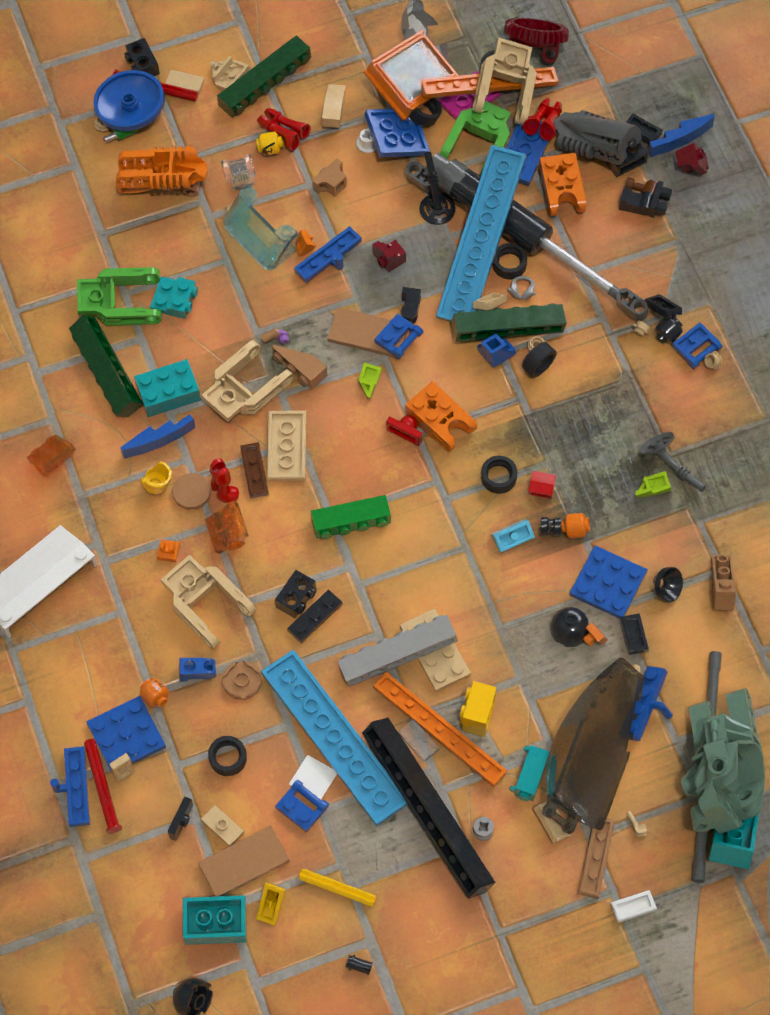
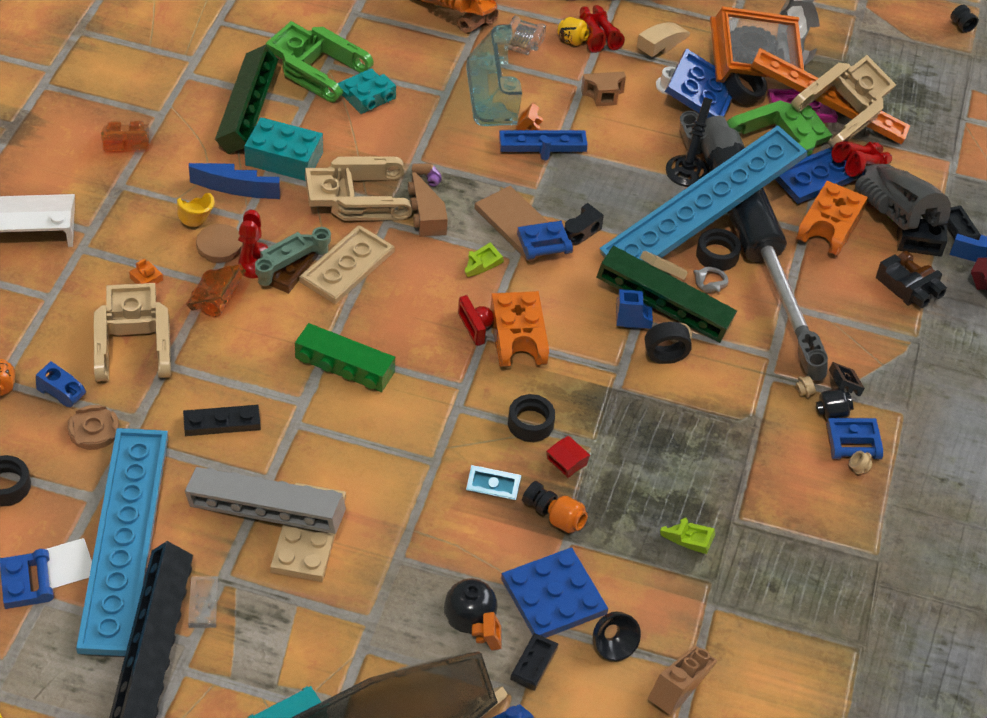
camera: 30 degrees right, 15 degrees down
black brick [275,570,317,618] -> none
dark red brick [372,240,406,273] -> none
orange plate [373,672,507,787] -> none
yellow brick [459,681,497,737] -> none
dark red piece [504,17,569,63] -> none
dark grey dish [639,432,706,492] -> none
none -> sand green plate [255,227,331,286]

